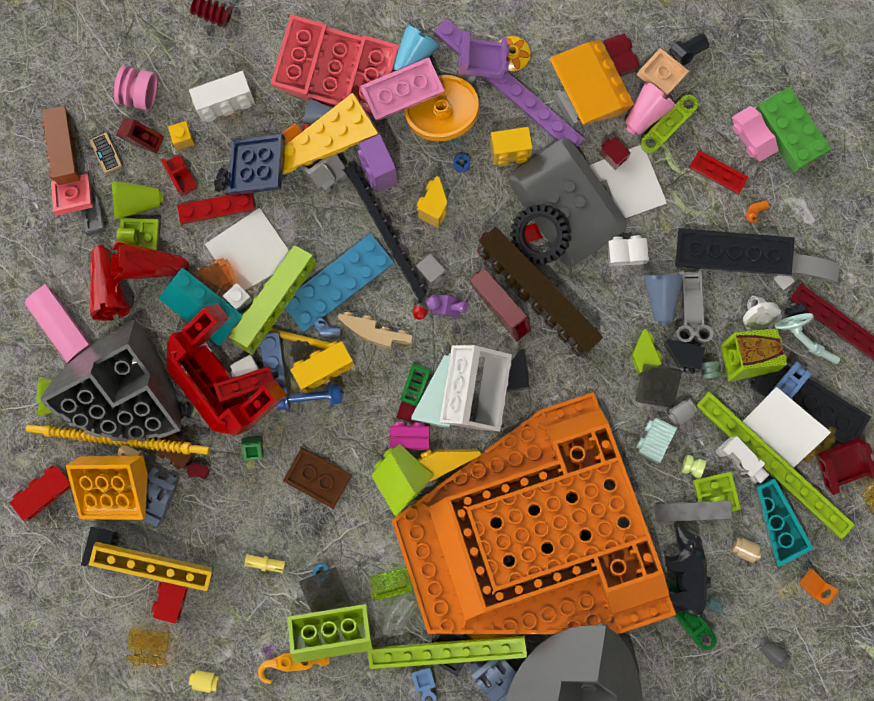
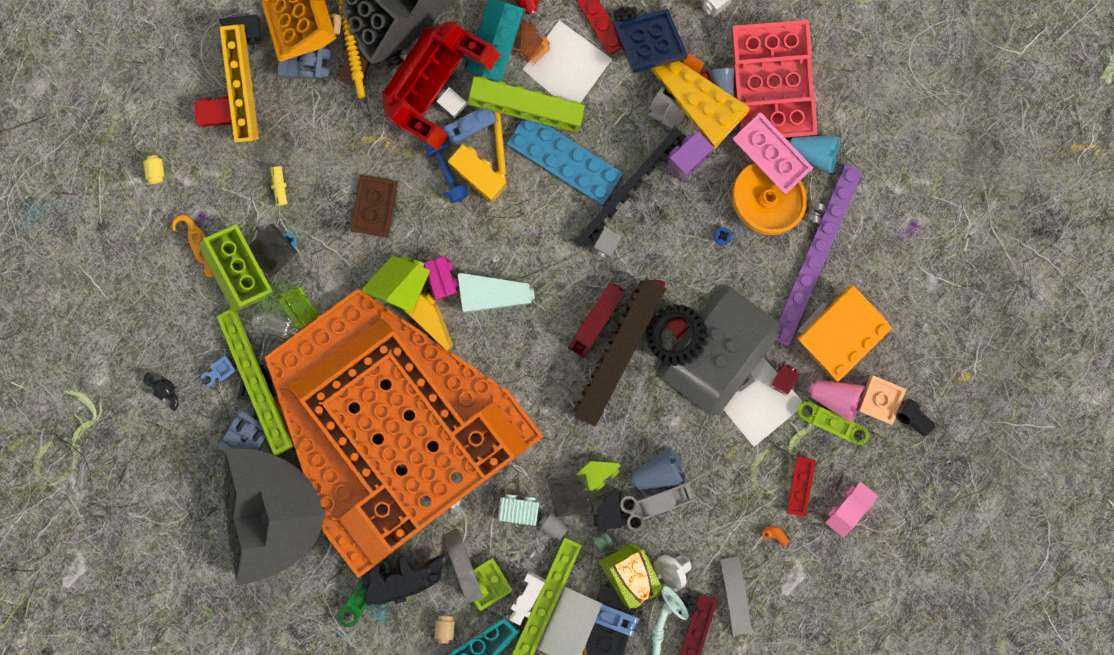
camera: 65 degrees right, 5 degrees up
clear yellow plate [126,629,170,668] -> none
dark red piece [186,463,211,480] -> none
red tile [213,366,275,404] -> none
white brick [223,283,253,313] -> none
green slope [241,436,263,461] -> none
clear smoke plant [290,340,313,362] -> none
medium blue arm [315,318,340,337] -> none
tan slope [338,312,413,349] -> none
dark red piece [396,402,417,423] -> none
green slope [400,363,432,406] -> none
red hinge [412,305,429,320] -> none
yellow slope [417,176,447,228] -> none
medium lavender piece [426,295,468,319] -> none
white hose [440,345,512,432] -> none
medium lavender panel [458,31,510,79] -> none
yellow brick [490,127,532,166] -> none
yellow dish [499,36,531,72] -> none
black slope [506,349,529,392] -> none
dark red brick [603,33,639,77] -> none
white brick [607,235,649,266] -> none
black plate [675,228,795,276] -> none
yellowish green wheel [681,454,706,479] -> none
bright green brick [756,87,831,174] -> none
white sticker [774,275,794,290] -> none

